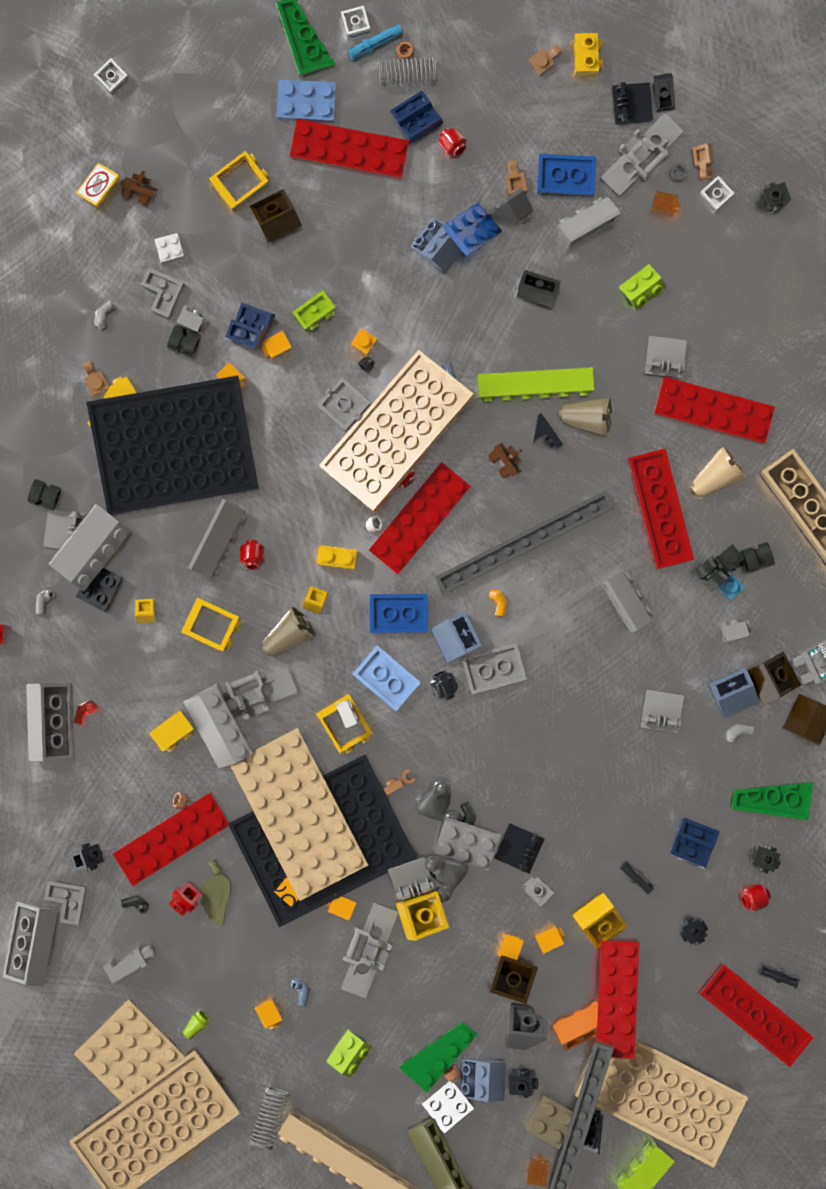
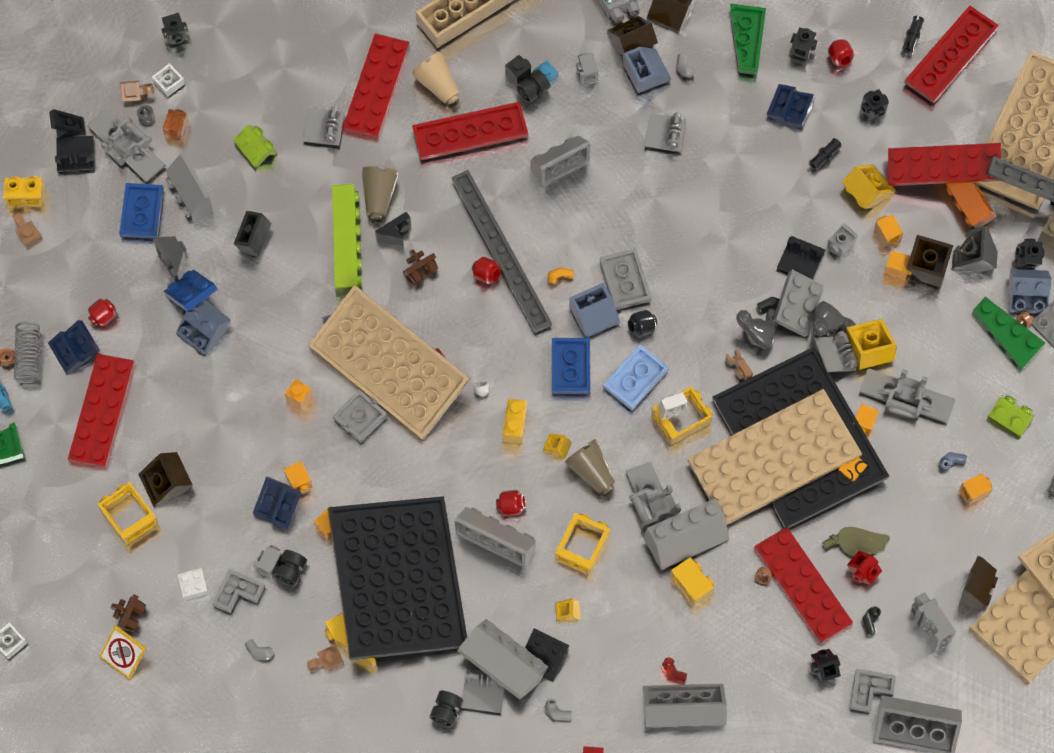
camera: 90 degrees left, 20 degrees down
lime cone [183,1011,210,1040] -> none
medium blue plate [277,79,336,122] -> none
lime bracket [292,290,337,331] -> none
black hinge [358,356,375,374] -> none
red plate [368,462,471,575] -> none
medium nougat plate [505,160,528,195] -> none
pearl dark grey wheel [741,542,775,573] -> none
none -> red head [472,257,501,284]
none -> dark brown slope [959,556,998,611]

